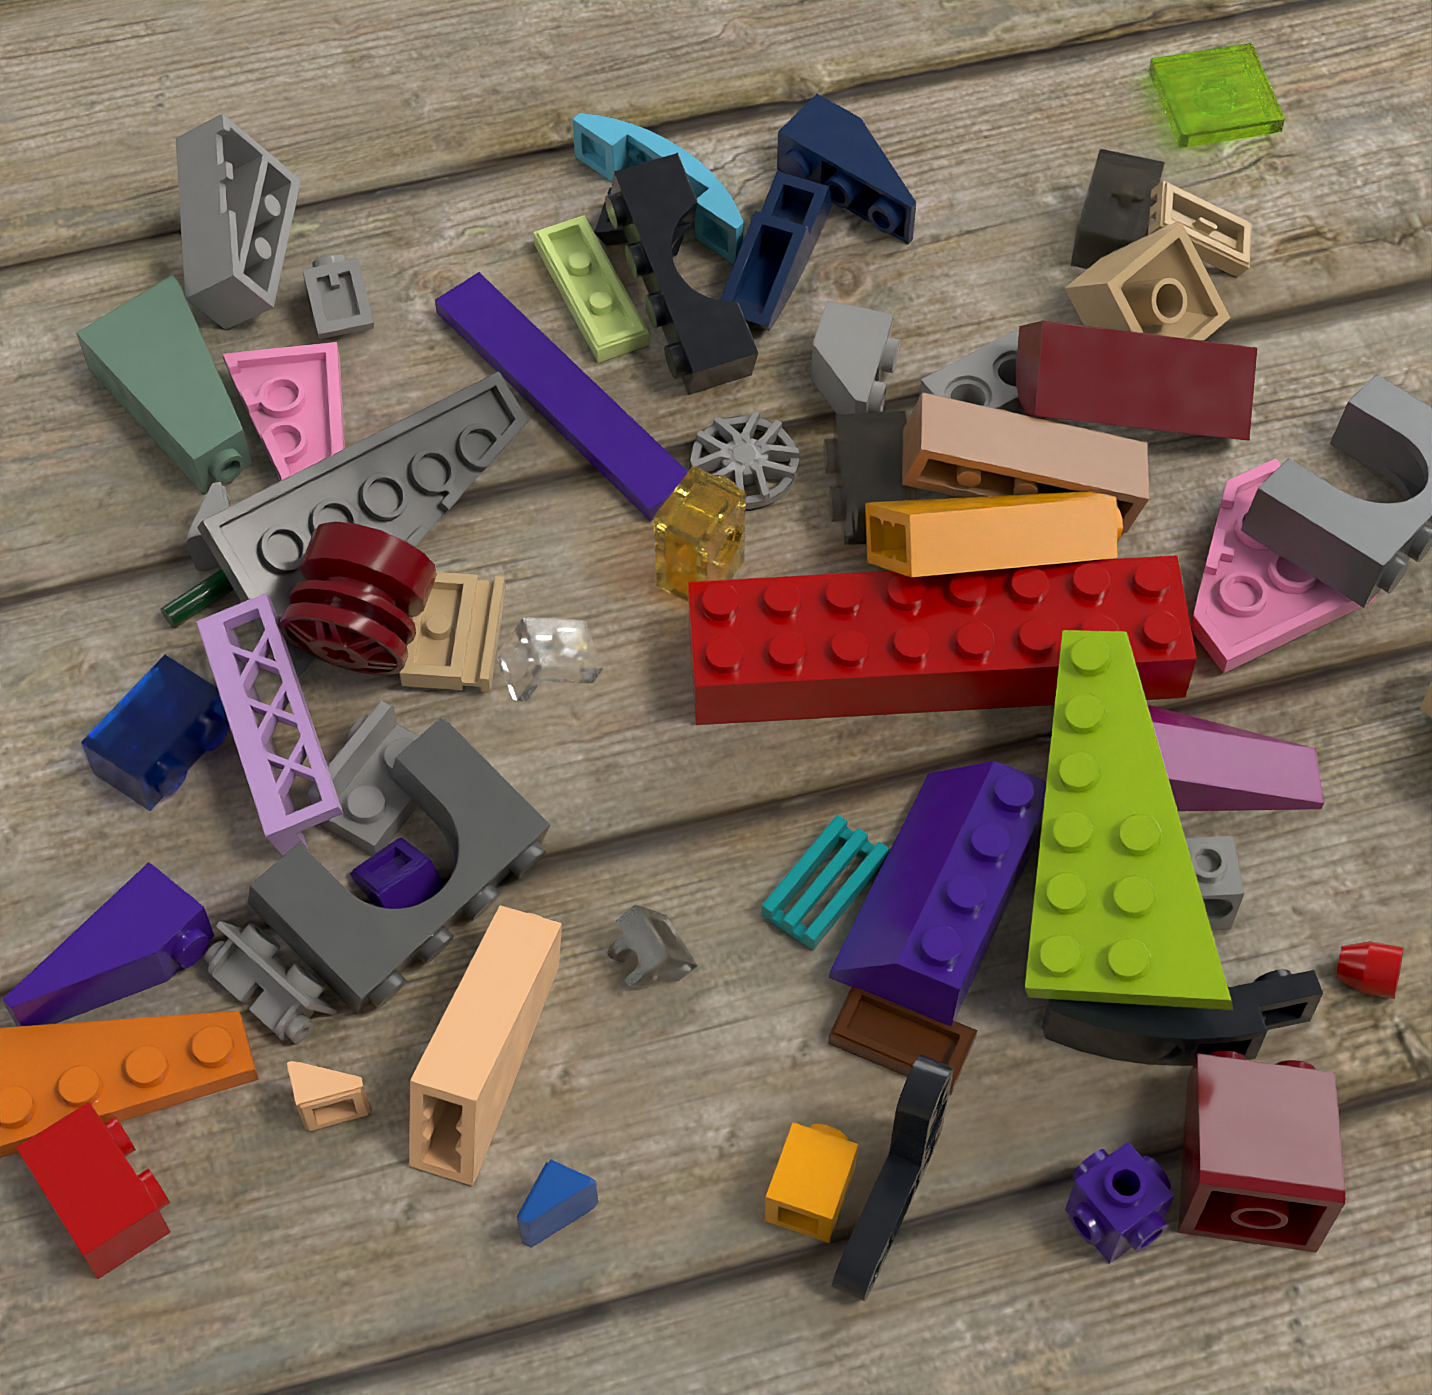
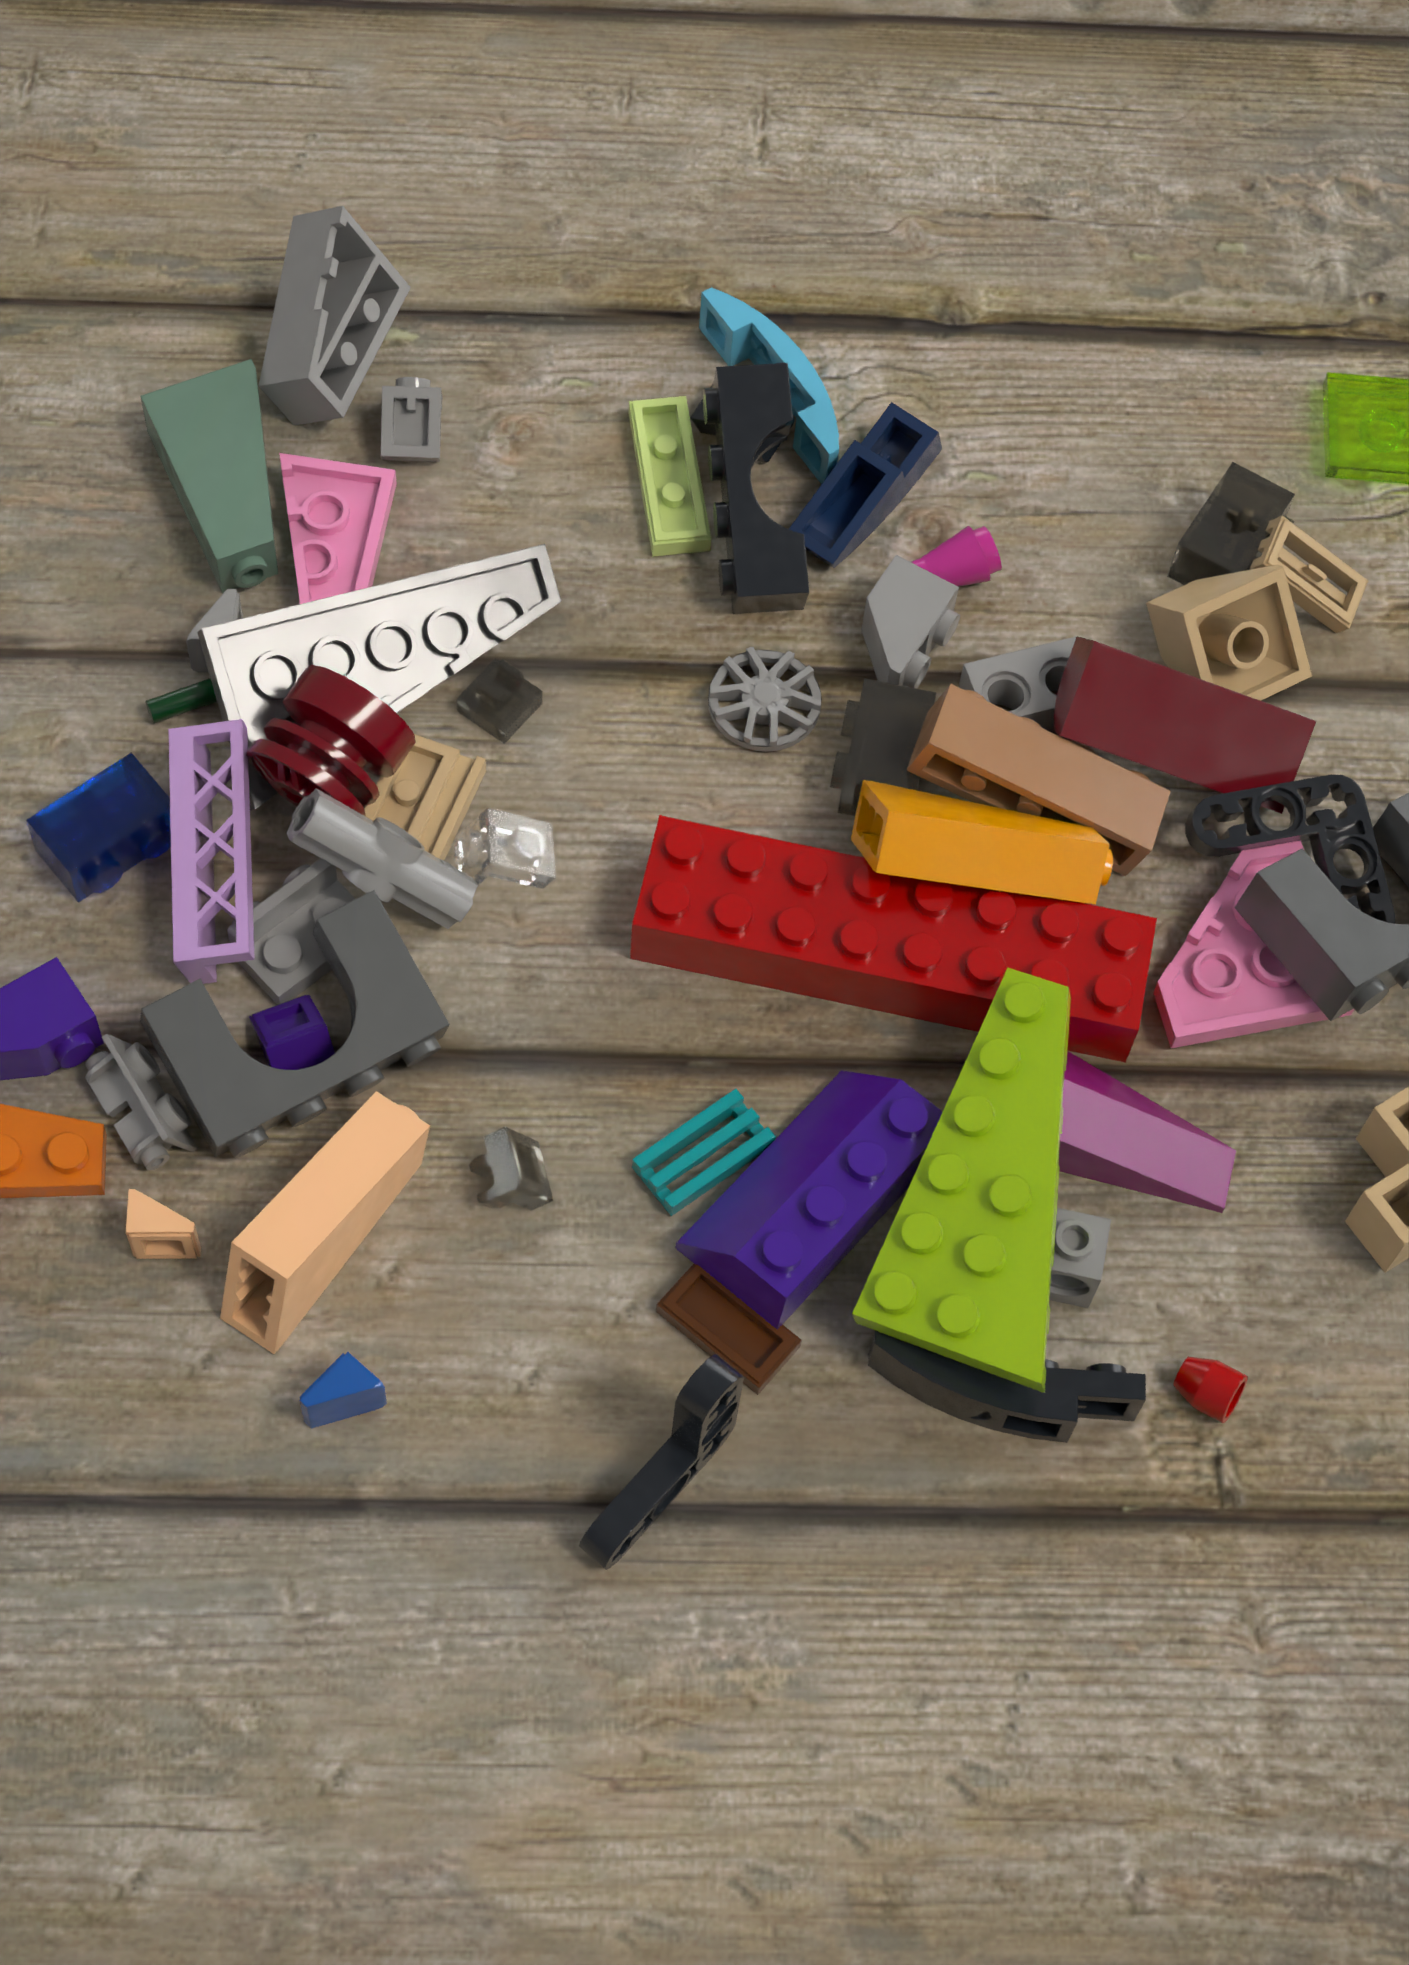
camera: 10 degrees right, 5 degrees up
dark purple tile [435,272,695,521] -> none
clear yellow brick [654,465,746,602] -> none
light orange brick [764,1122,858,1243] -> none
dark blue slope [777,94,916,244] -> none
dark purple brick [1065,1141,1174,1264] -> none
slope [1178,1051,1346,1253] -> none
none -> light grey piece [286,789,478,929]
none -> clear smoke tile [457,658,543,744]
none -> dark pink cone [911,526,1002,587]
none -> black beam [1185,774,1396,924]

